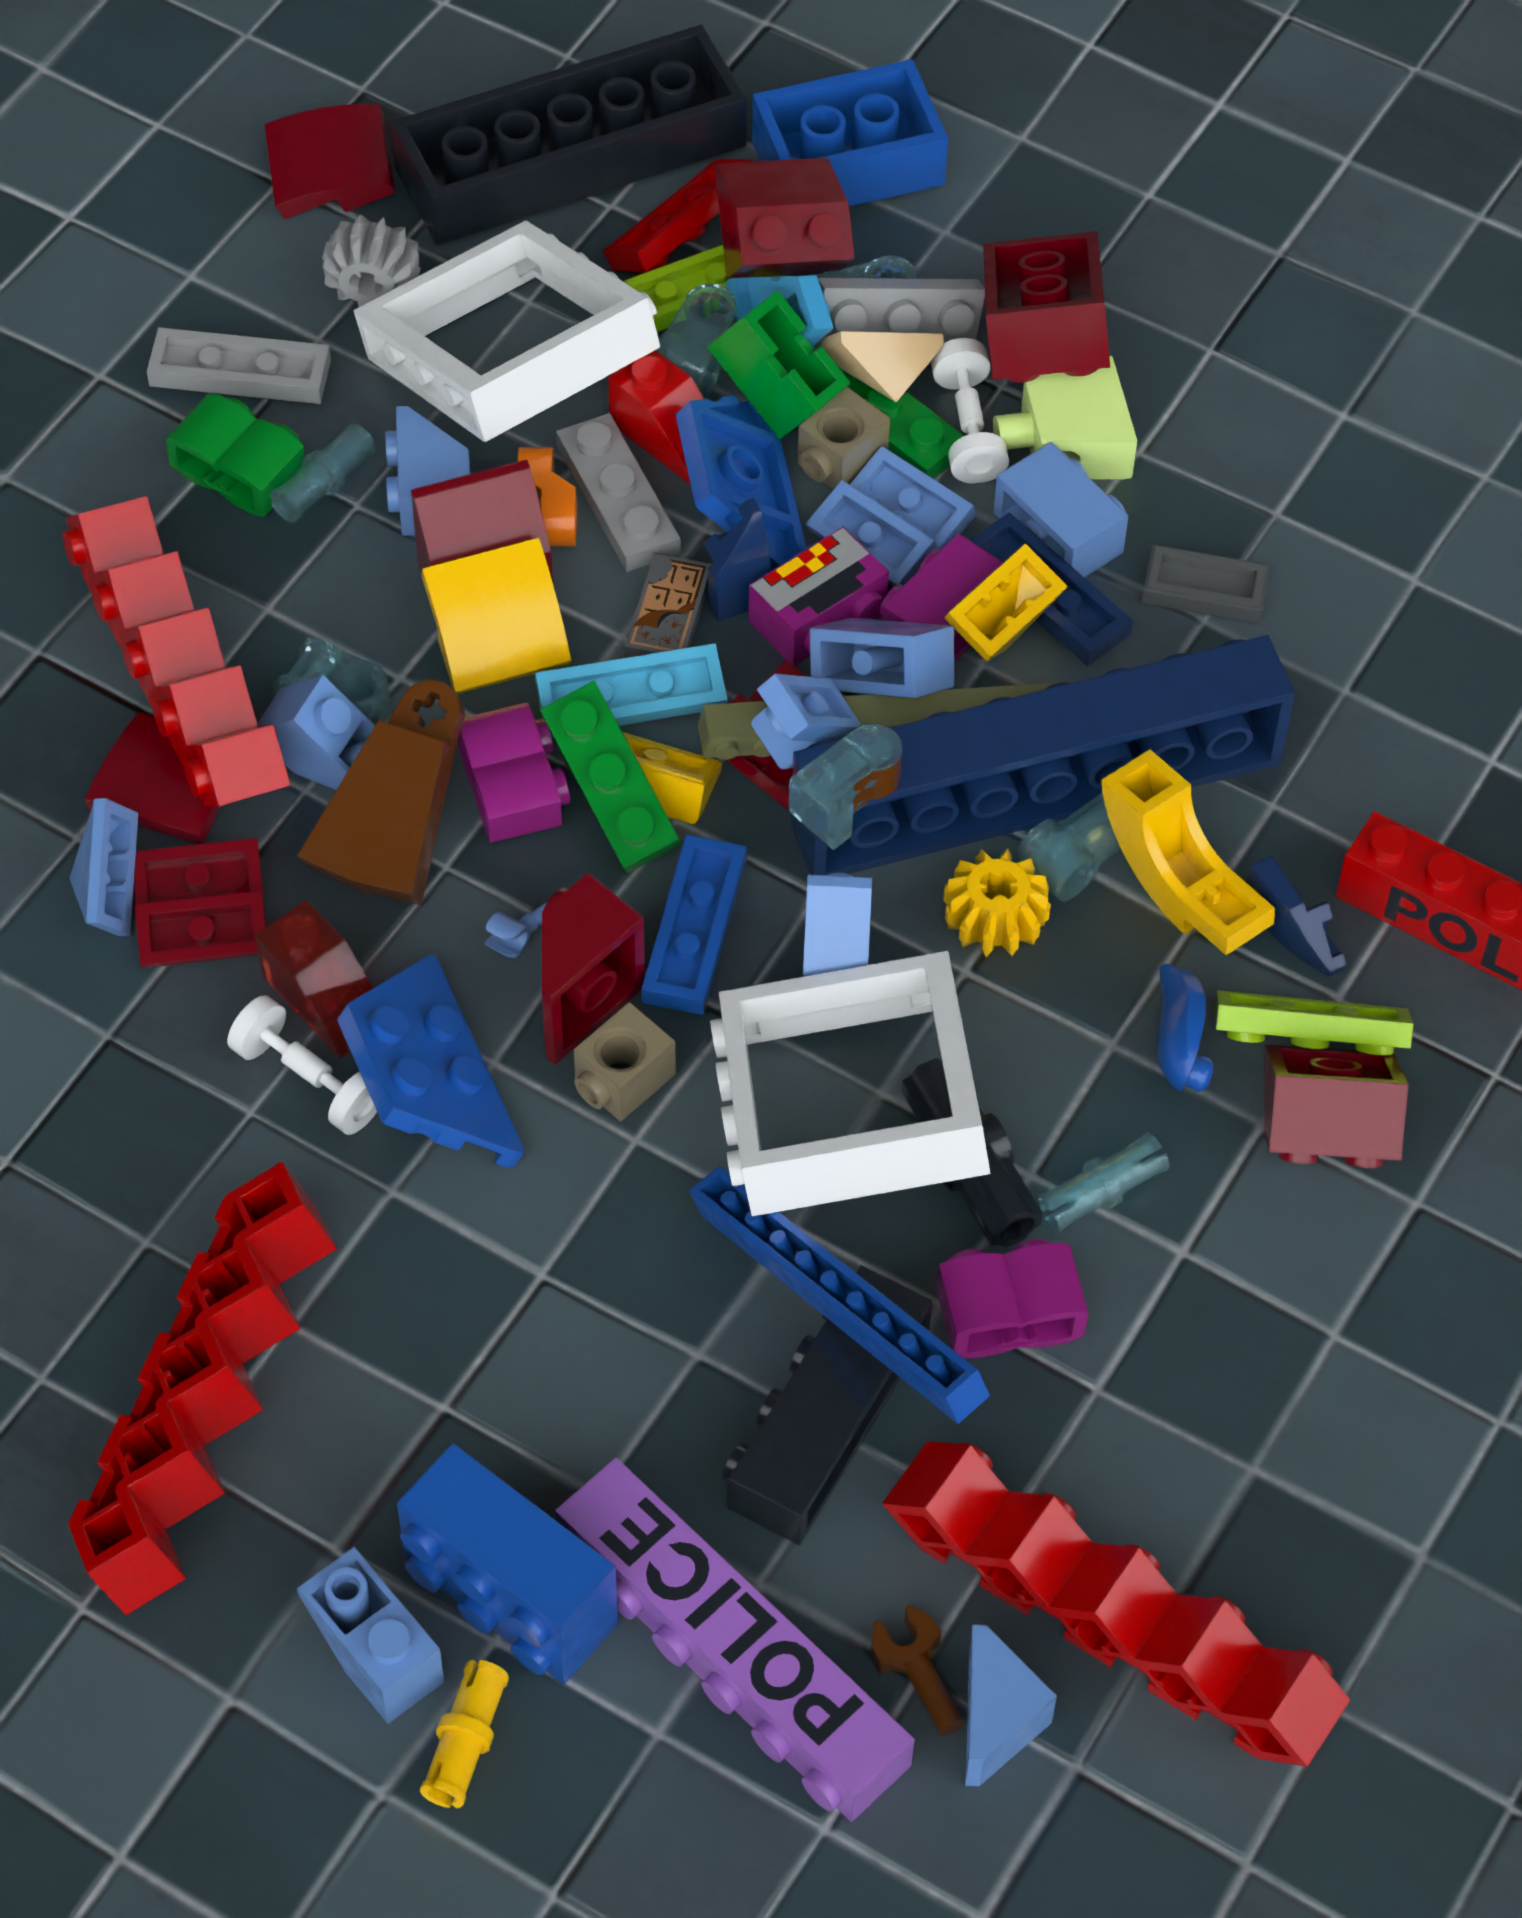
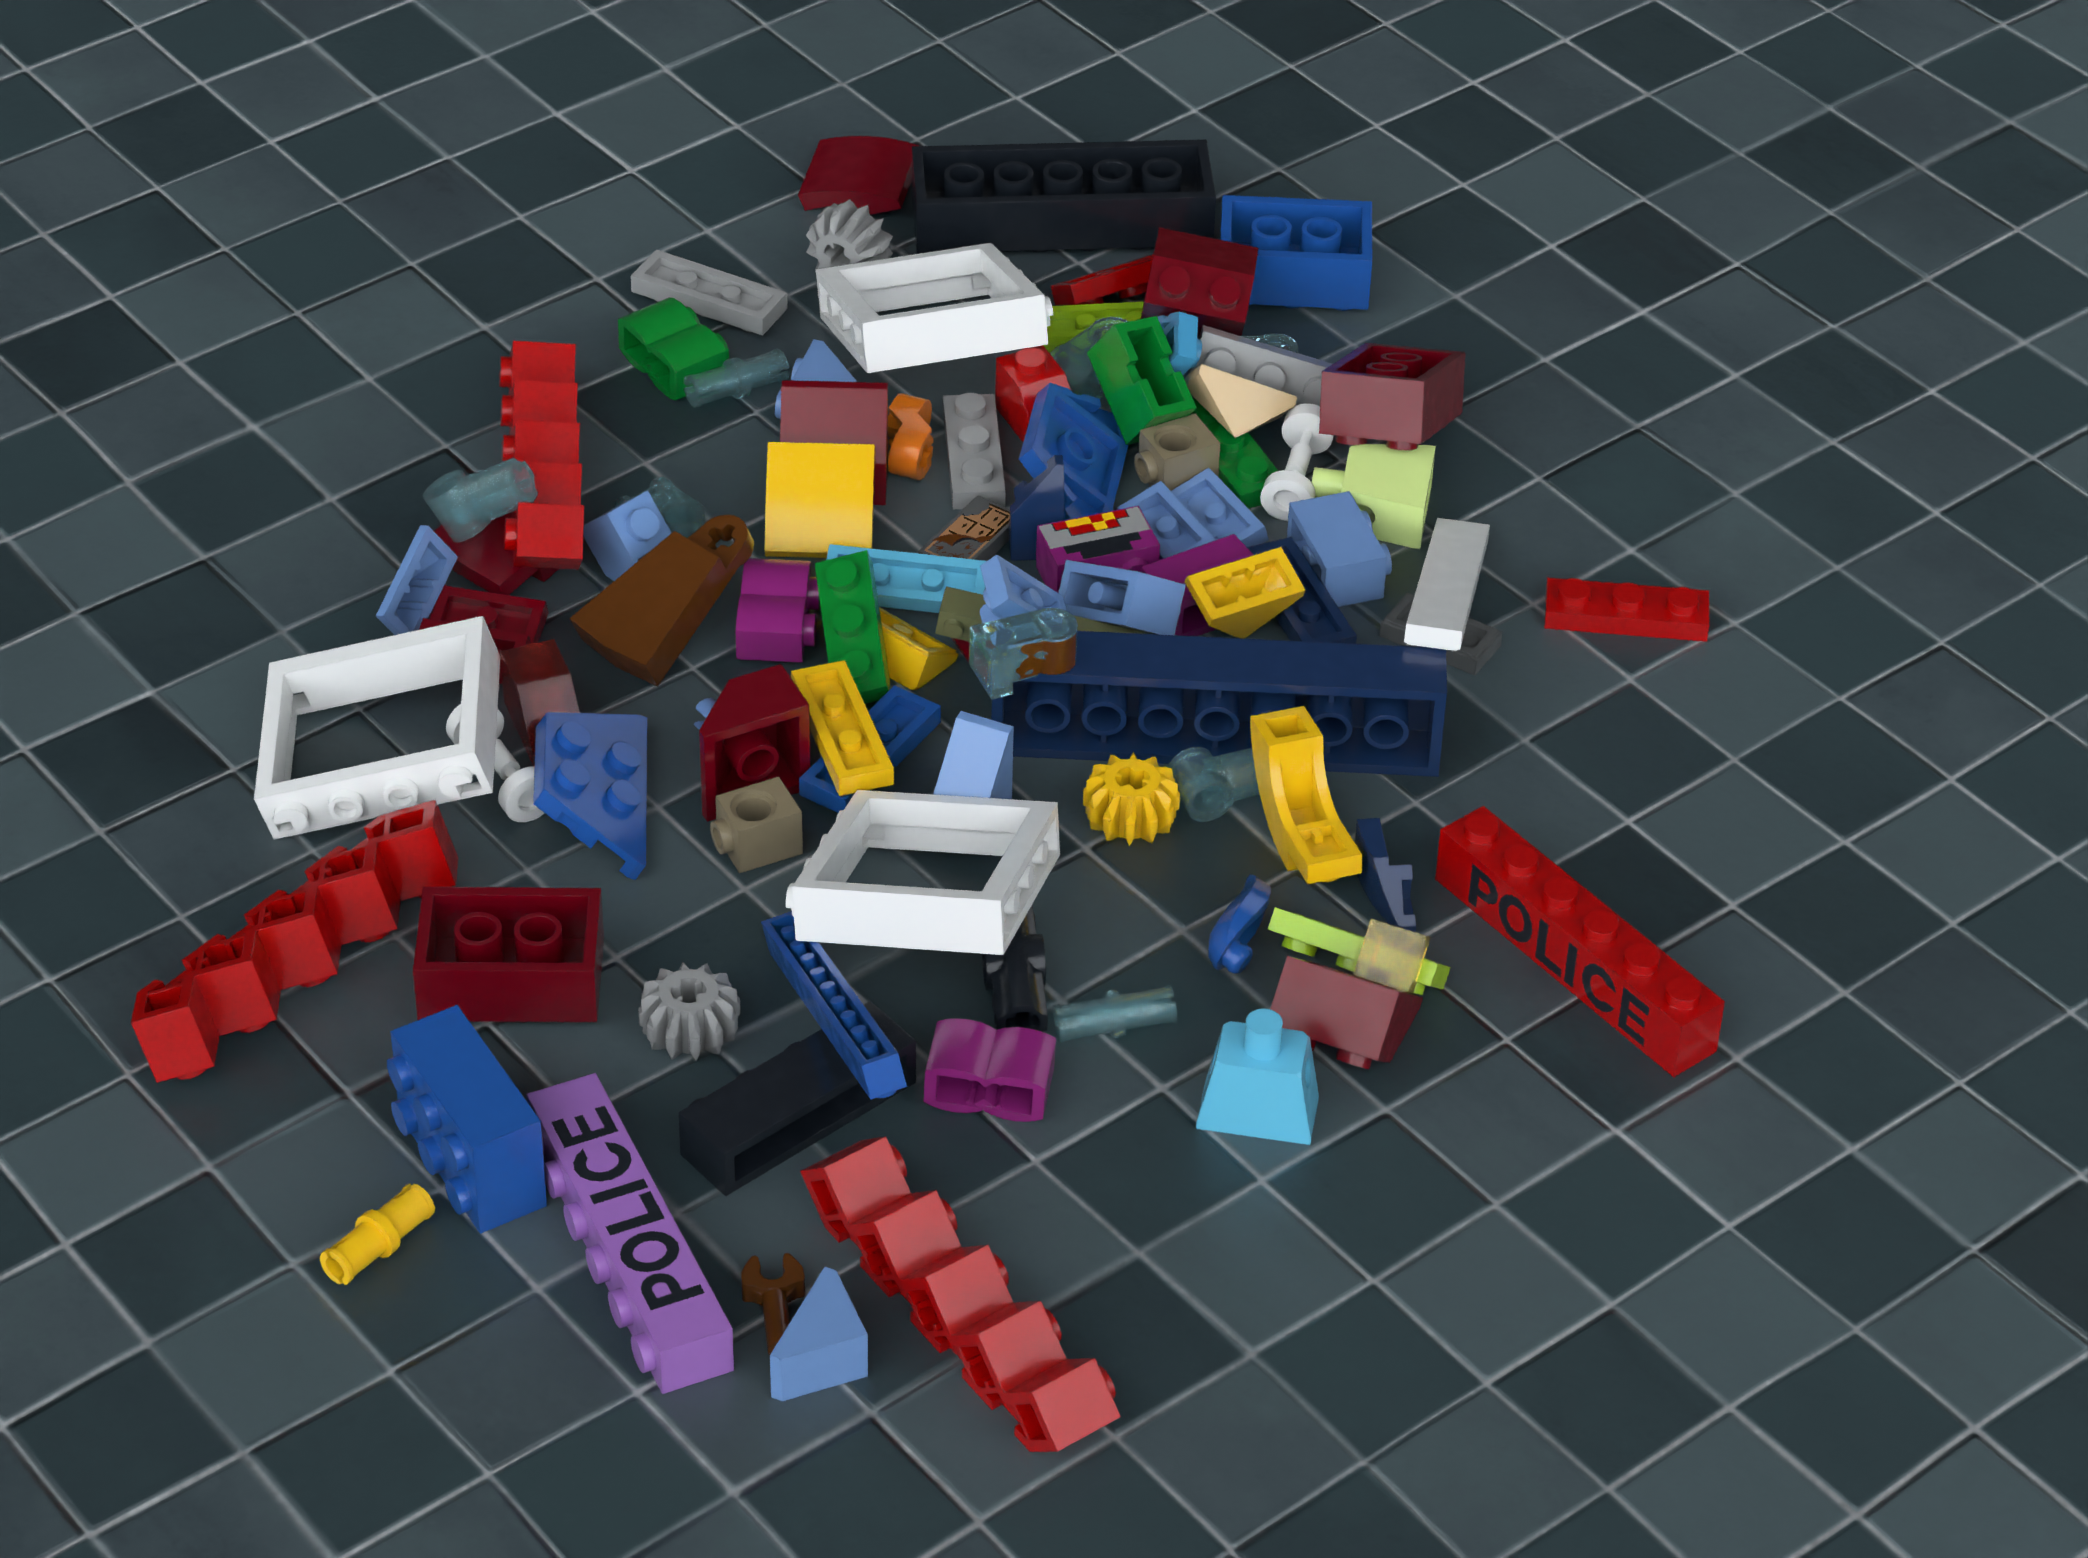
camera: 20 degrees right, 15 degrees down
medium blue slope [297,1547,444,1724] -> none
none -> white window [254,616,501,840]
none -> dark red brick [413,887,604,1022]
none -> clear light blue piece [423,457,538,542]
none -> light grey gear [638,962,741,1061]
none -> yellow plate [791,660,894,796]
none -> medium azure torso [1196,1009,1319,1145]
none -> clear yellow tile [1353,919,1431,994]
none -> white tile [1404,518,1490,651]
none -> red plate [1544,577,1709,642]

